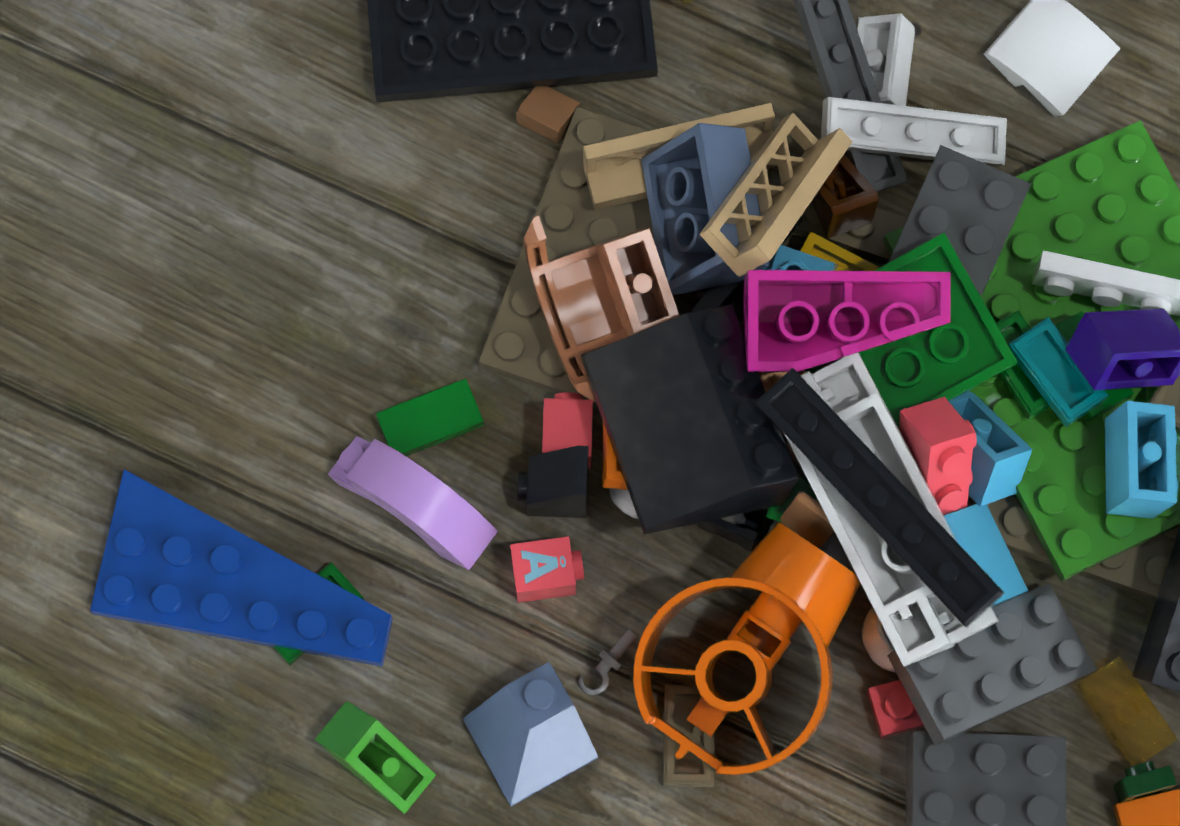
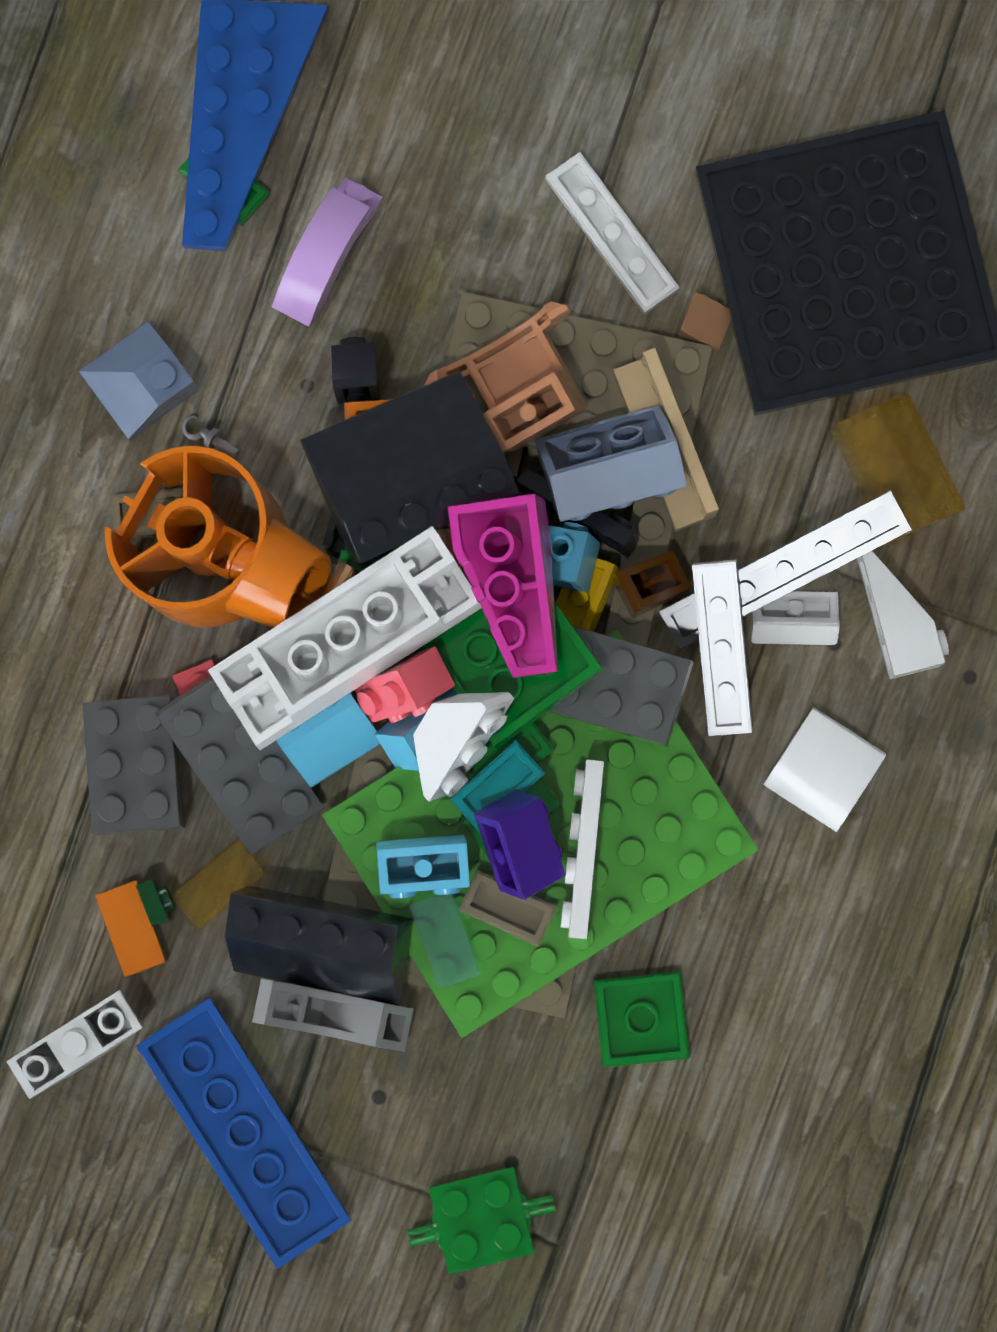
camera: 85 degrees right, 10 degrees up
bright green slope [315,701,436,814] -> none
green tile [375,378,484,456] -> none
coral brick [510,536,584,603] -> none
coral brick [542,392,593,469] -> none
tan fence [699,112,853,277] -> none
black tile [755,368,1005,628] -> none
none -> white slope [413,692,514,802]
none -> white tile [545,152,679,315]

